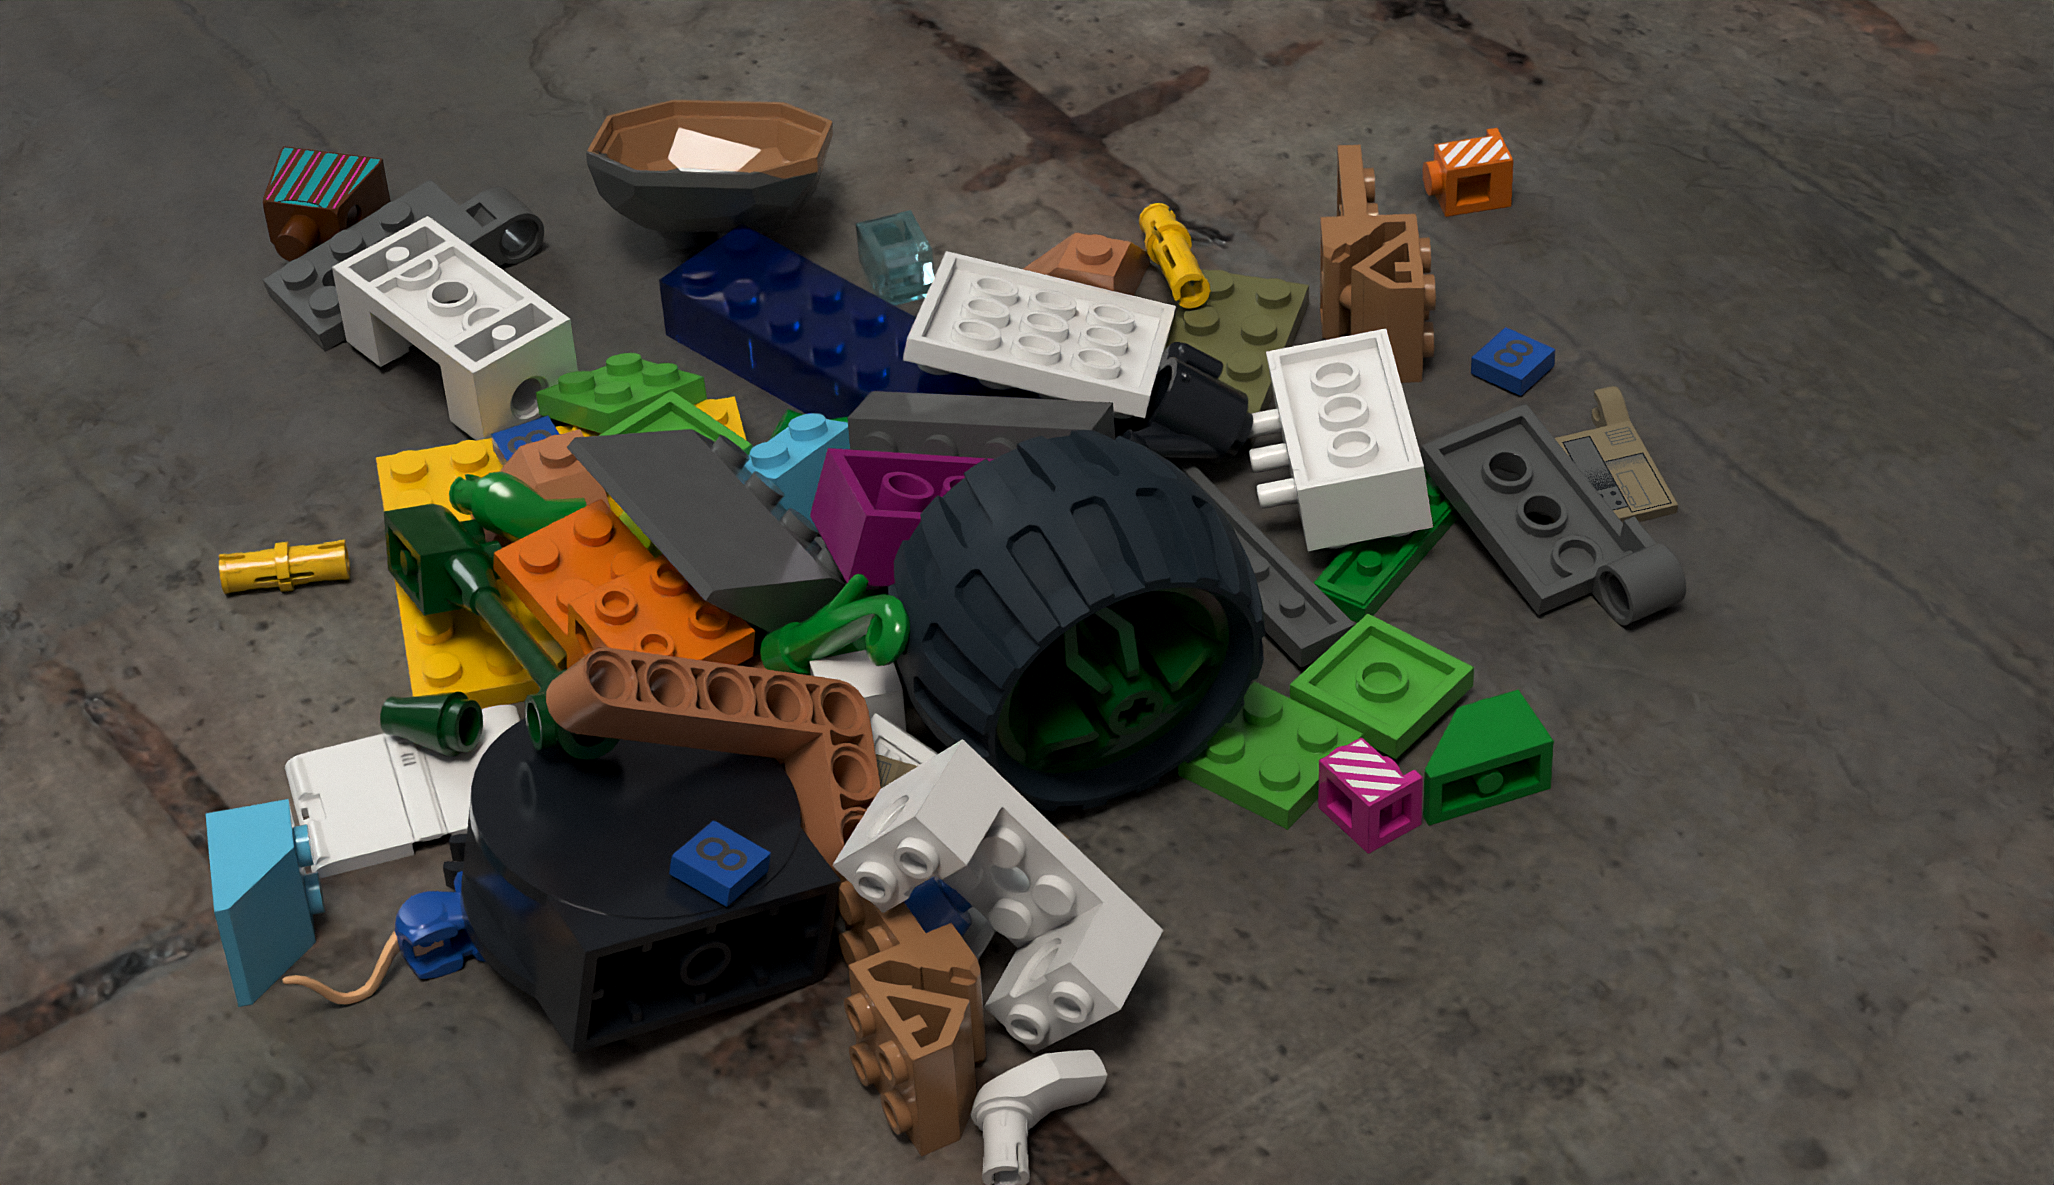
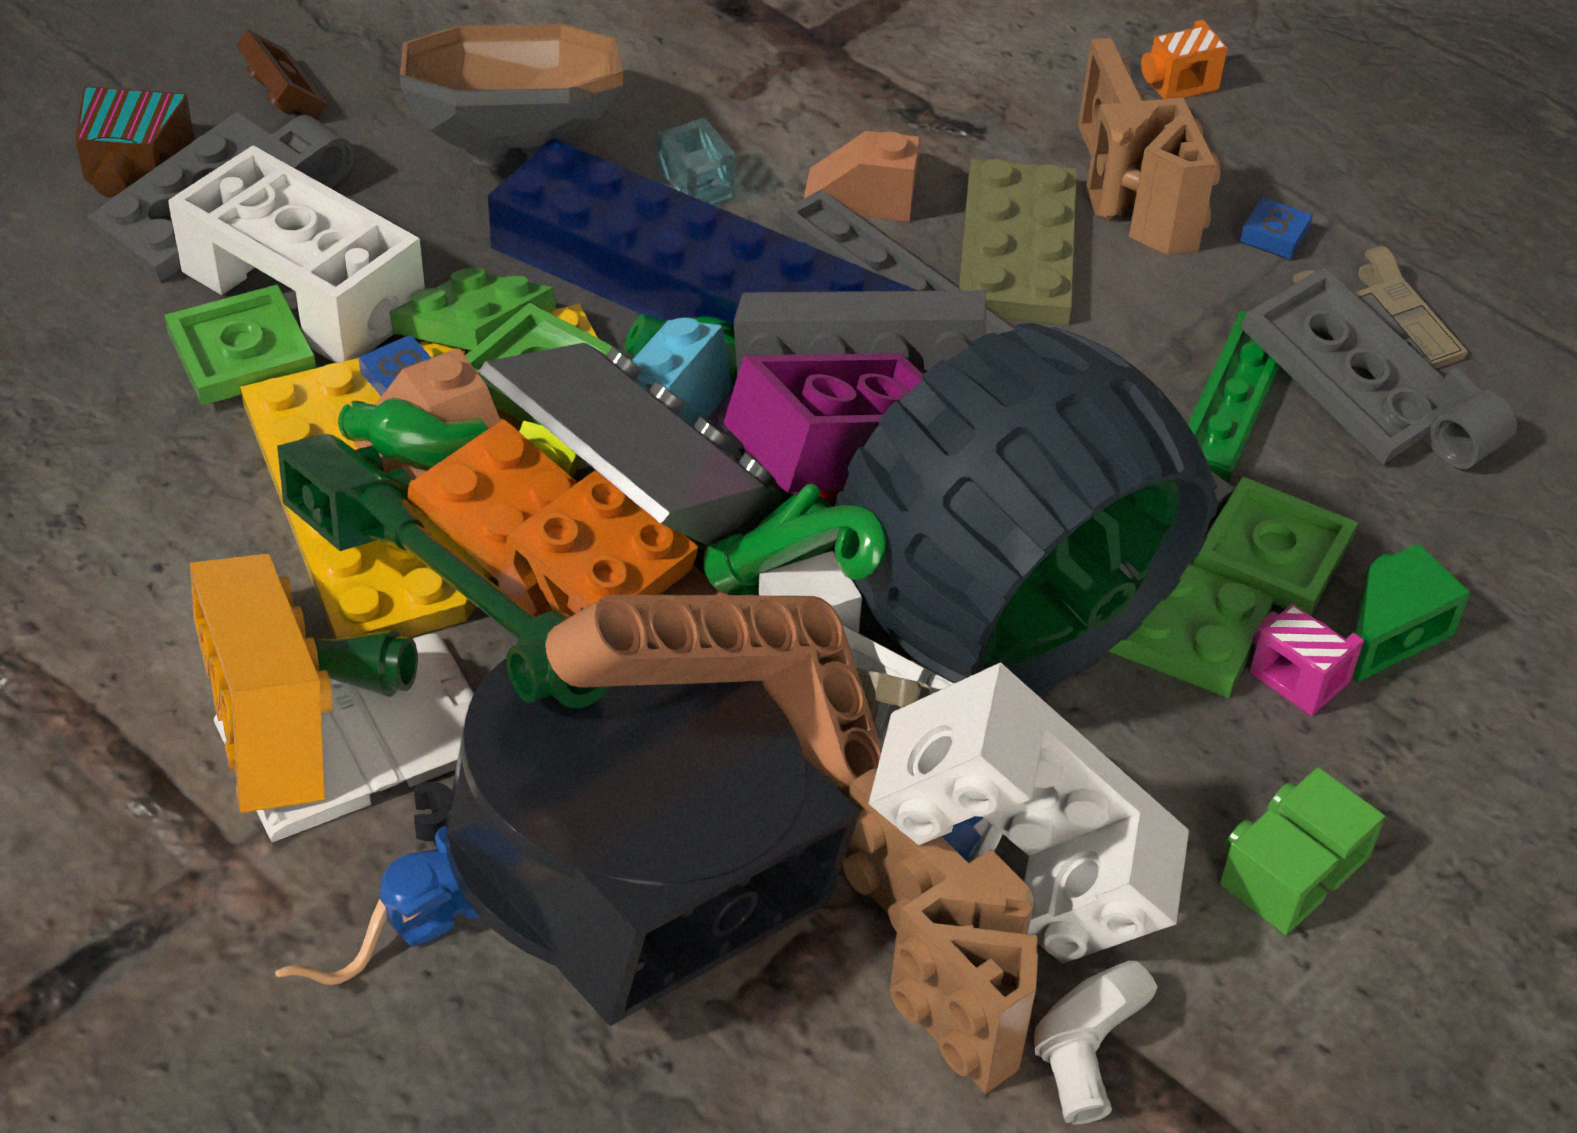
camera: 15 degrees left, 5 degrees up
medium azure slope [205,799,325,1007] -> none
yellow pin [219,539,350,594] -> none
blue tile [669,820,771,907] -> none
white plate [903,251,1176,419] -> none
black piece [1121,342,1253,465] -> none
yellow pin [1139,203,1211,309] -> none
white piece [1247,329,1433,551] -> none
none -> bright green plate [164,284,316,406]
none -> light orange wedge [190,553,333,813]
none -> reddish brown plate [236,30,328,119]
none -> bright green piece [1220,767,1385,936]

